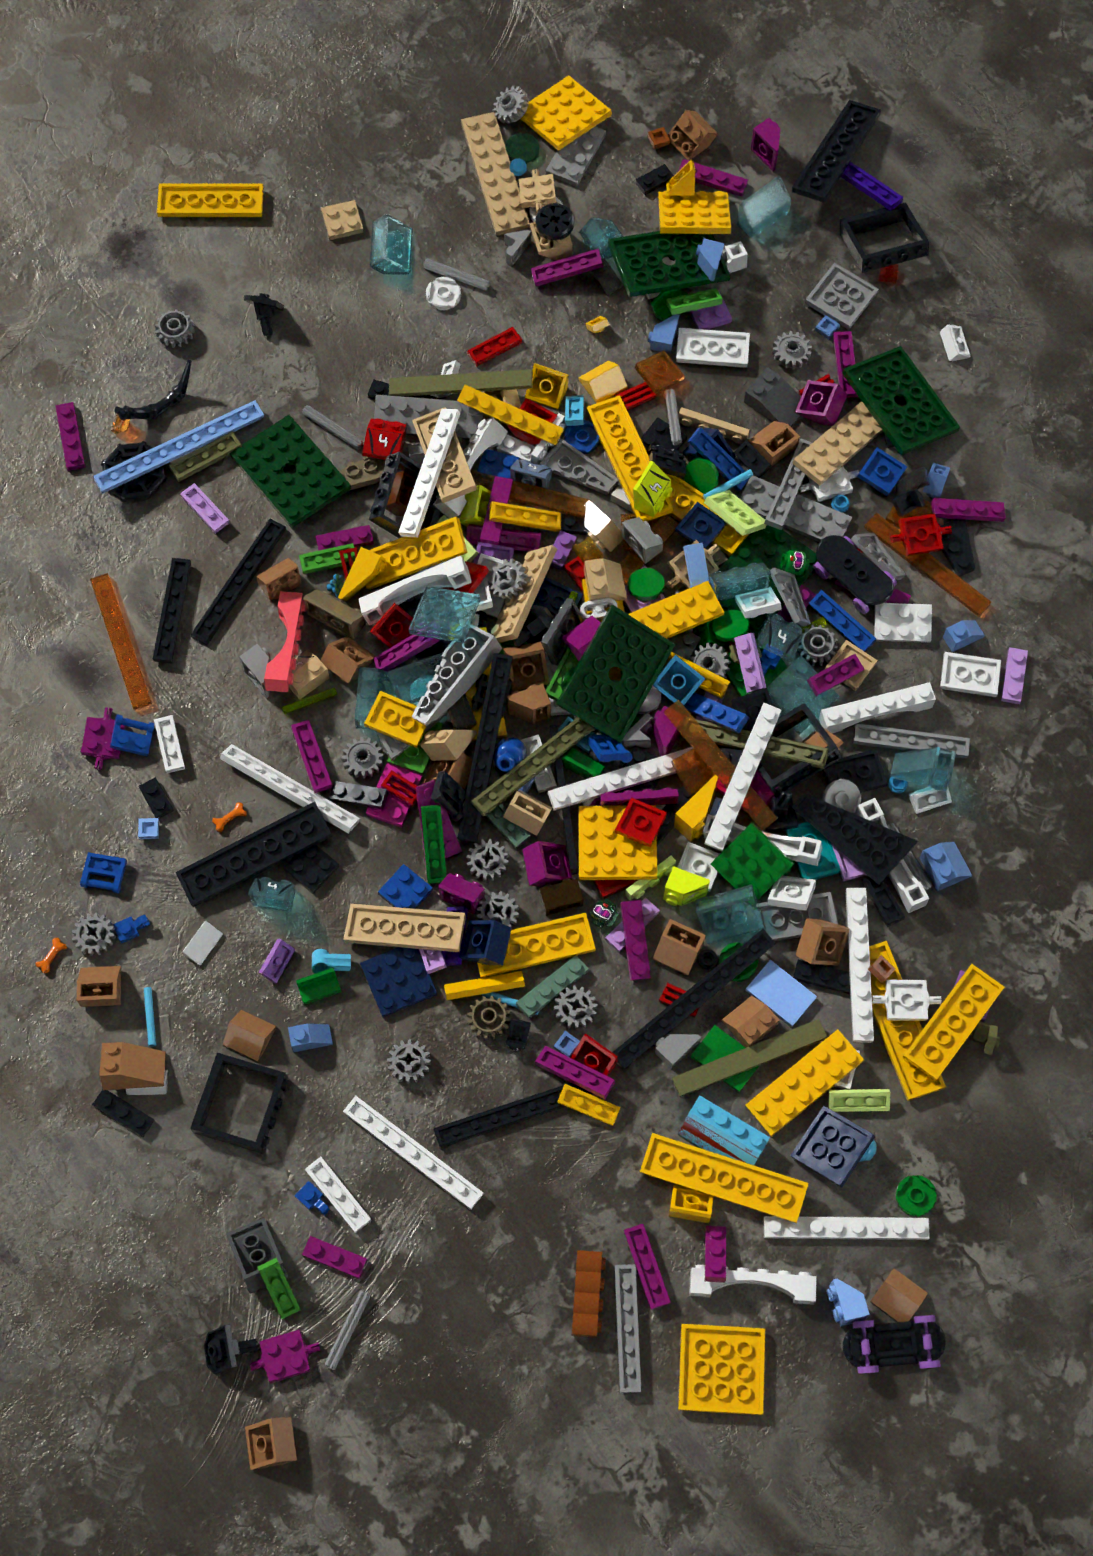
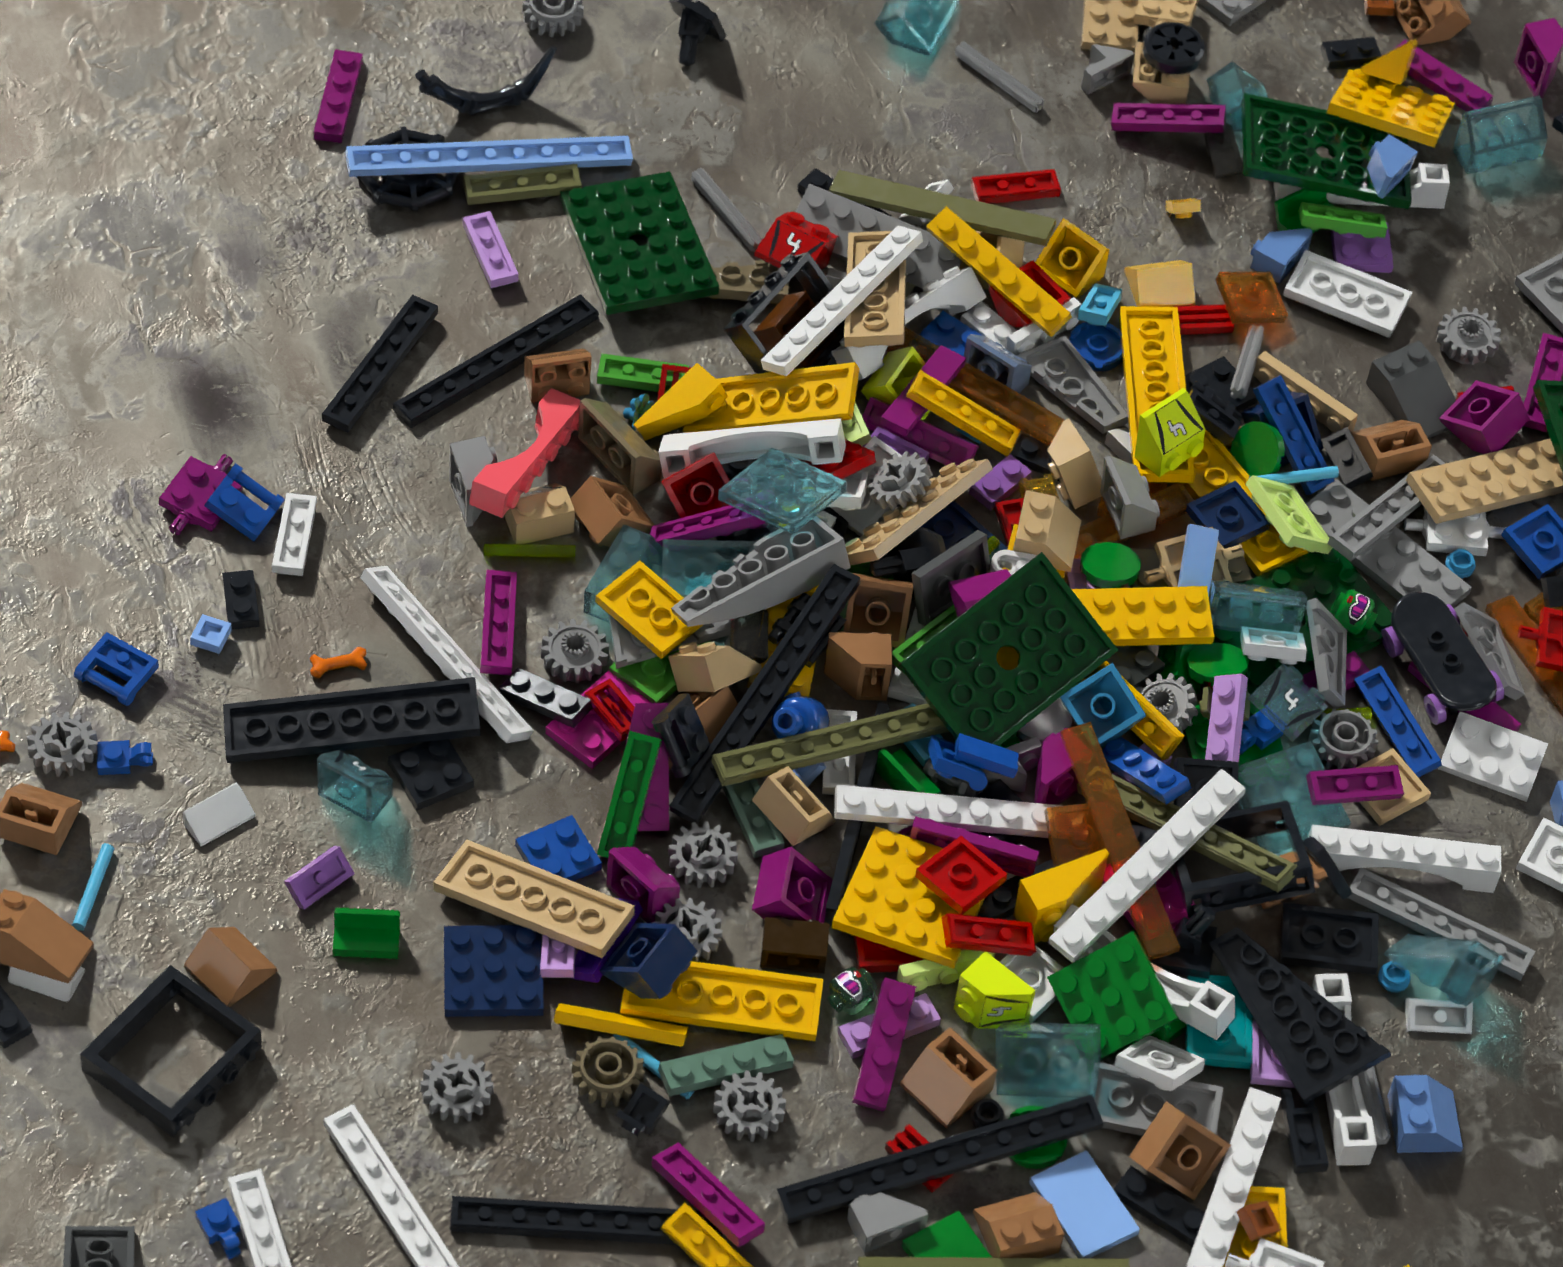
camera: 15 degrees right, 15 degrees down
clear orange tile [90,573,152,710] -> none
clear orange plate [110,415,130,434] -> none
medium blue slope [288,1023,333,1052] -> none
medium azure piece [312,949,351,974] -> none
magenta plate [316,525,374,551] -> none
white tile [426,277,461,310] -> none
medium blue tile [553,1031,580,1058] -> none
red slope [571,1033,618,1076] -> none
medium blue tile [815,315,840,340] -> none
white tile [822,779,862,814] -> none
none -> red tile [941,913,1036,956]
none -> blue tile [955,733,1019,778]
none -> black tile [1303,836,1352,900]

